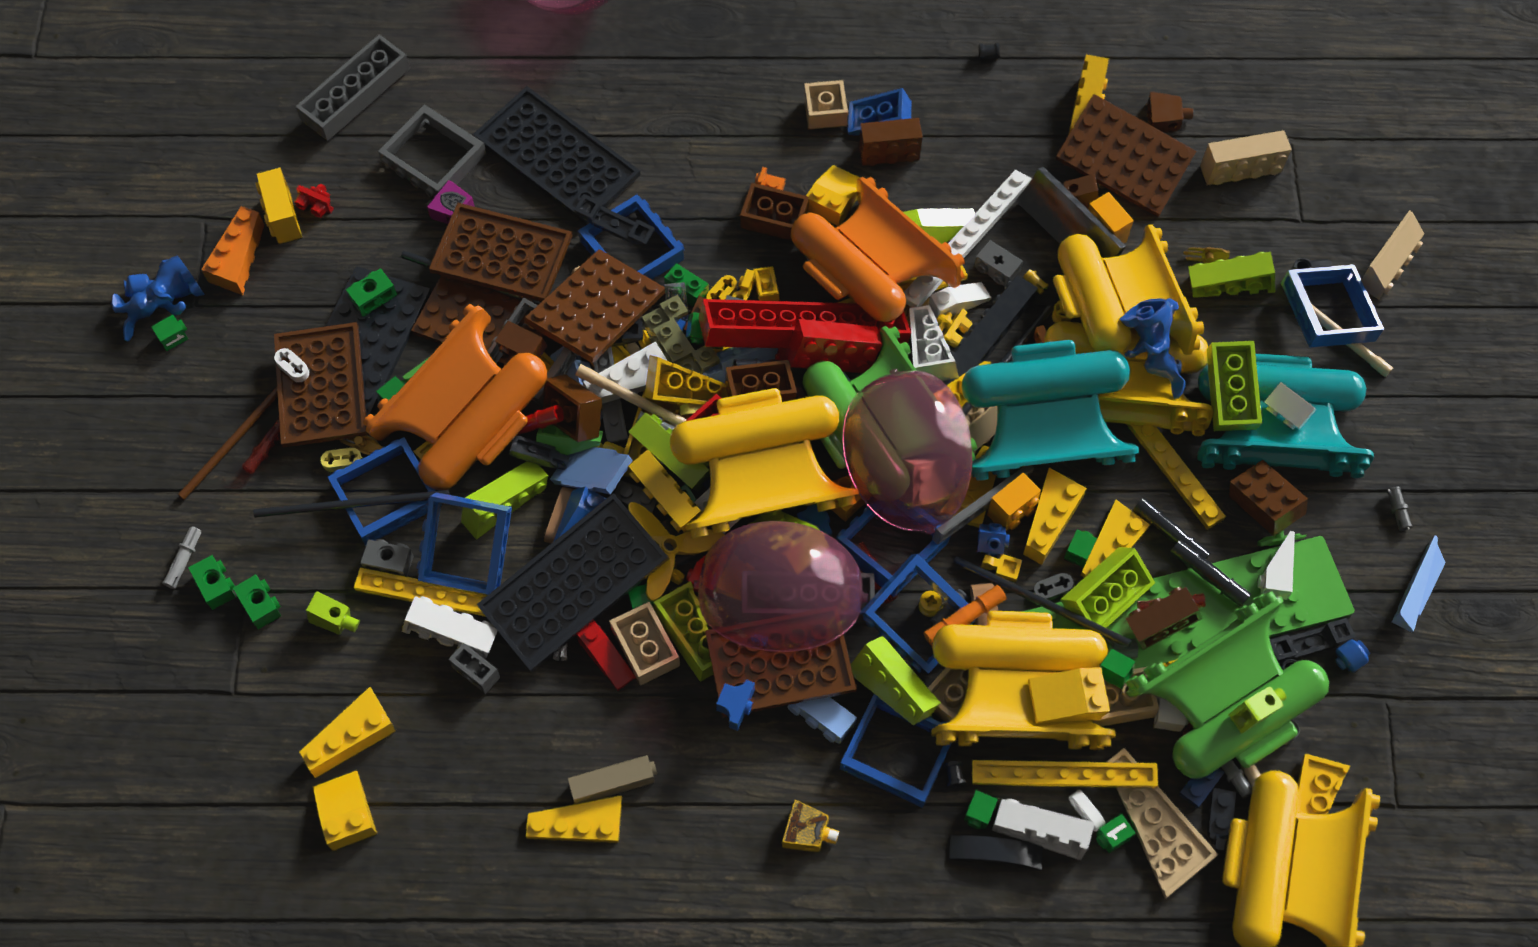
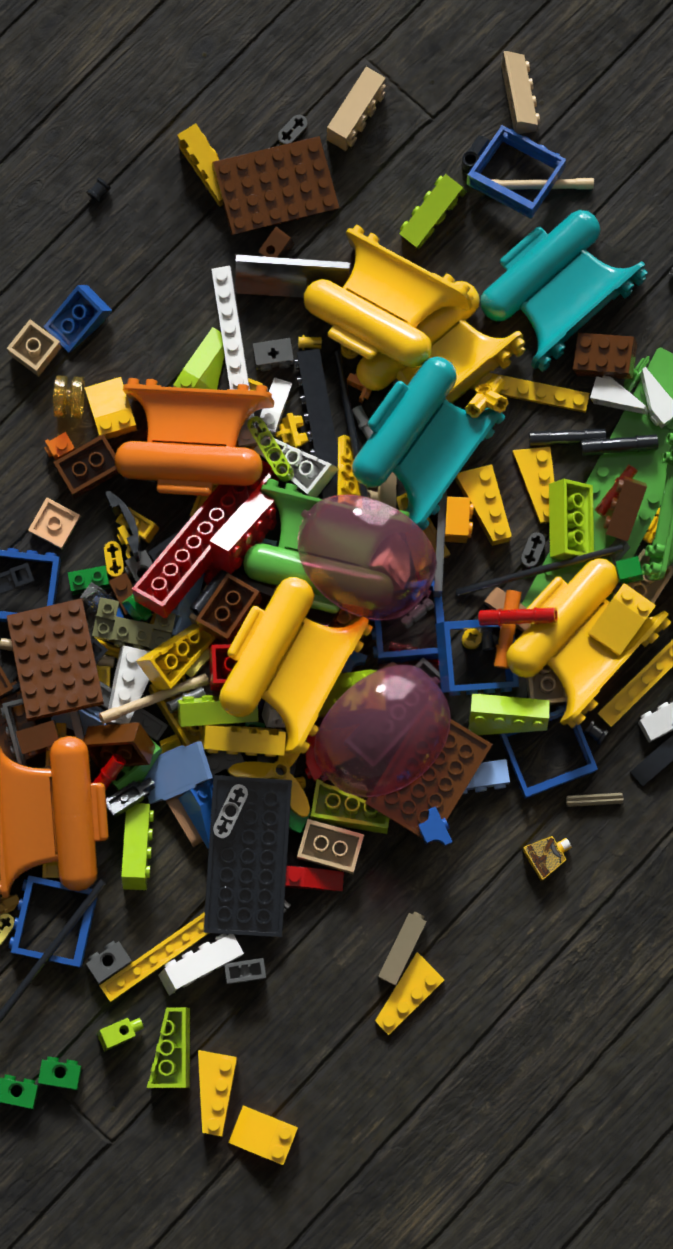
camera: 50 degrees left, 15 degrees up
blue window [417,492,512,595] -> none
reddish brown brick [859,118,923,166] -> none
green brick [964,790,998,830] -> none
blue brick [977,523,1010,556] -> none
yellow plate [981,554,1022,582] -> none
green brick [1064,529,1097,568] -> none
light orange brick [1088,192,1134,243] -> none
blue animal [1119,298,1185,399] -> none
reddish brown torso [1147,92,1193,132] -> none
pearl gold piece [1183,247,1230,264] -> none
lime brick [1206,341,1262,431] -> none
white brick [1265,382,1316,429] -> none
none -> light nougat plate [28,498,81,549]
none -> clear yellow wheel [53,375,85,419]
none -> black slope [105,491,142,562]
none -> lime wedge [147,1007,190,1088]
none -> light grey beam [213,784,248,838]
none -> lime beam [247,416,294,482]
none -> dark grey beam [278,115,307,145]
none -> dark grey axle [401,598,434,628]
none -> yellow piece [465,374,508,418]
none -> red piece [478,607,558,626]
none -> dark tan axle [566,793,623,807]
none -> white slope [590,376,649,415]

